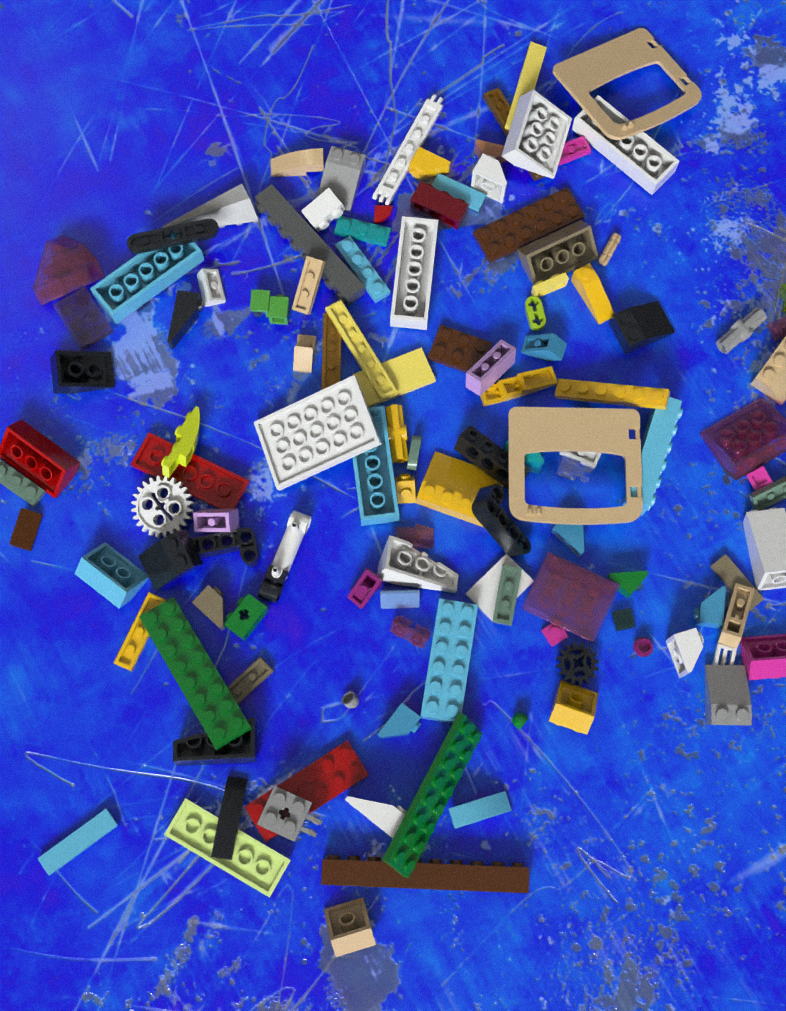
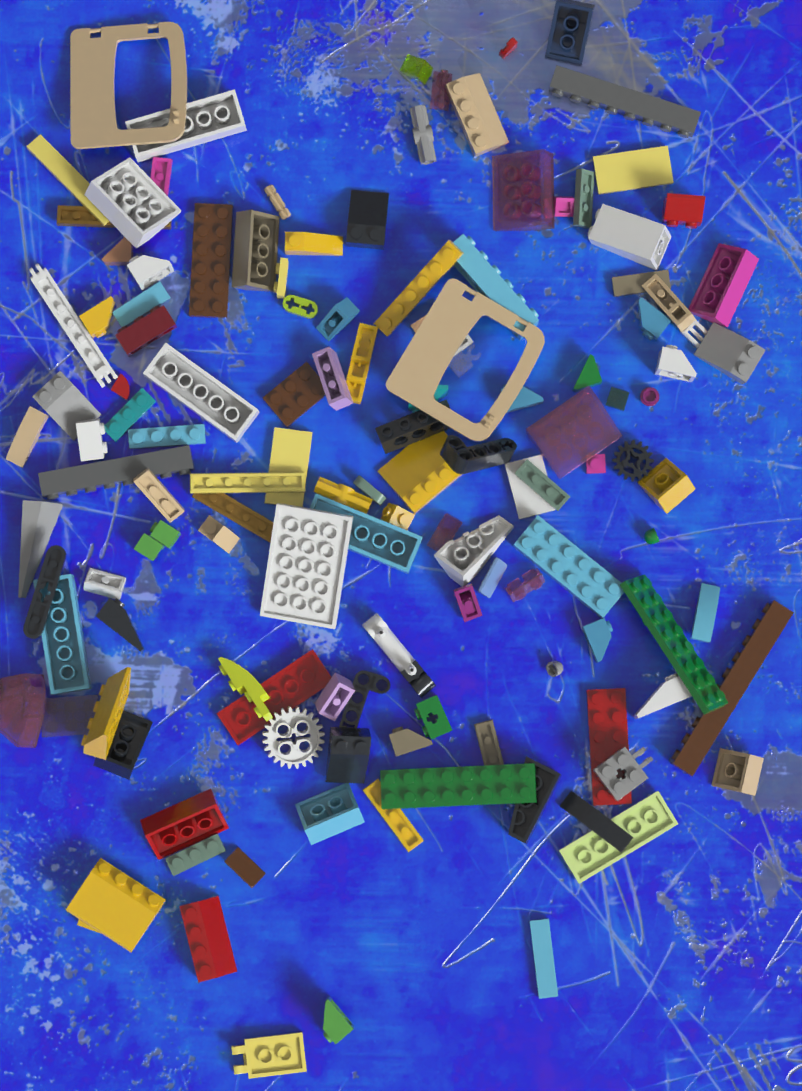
camera: 60 degrees left, 10 degrees up
none -> yellow slope [81,667,131,760]

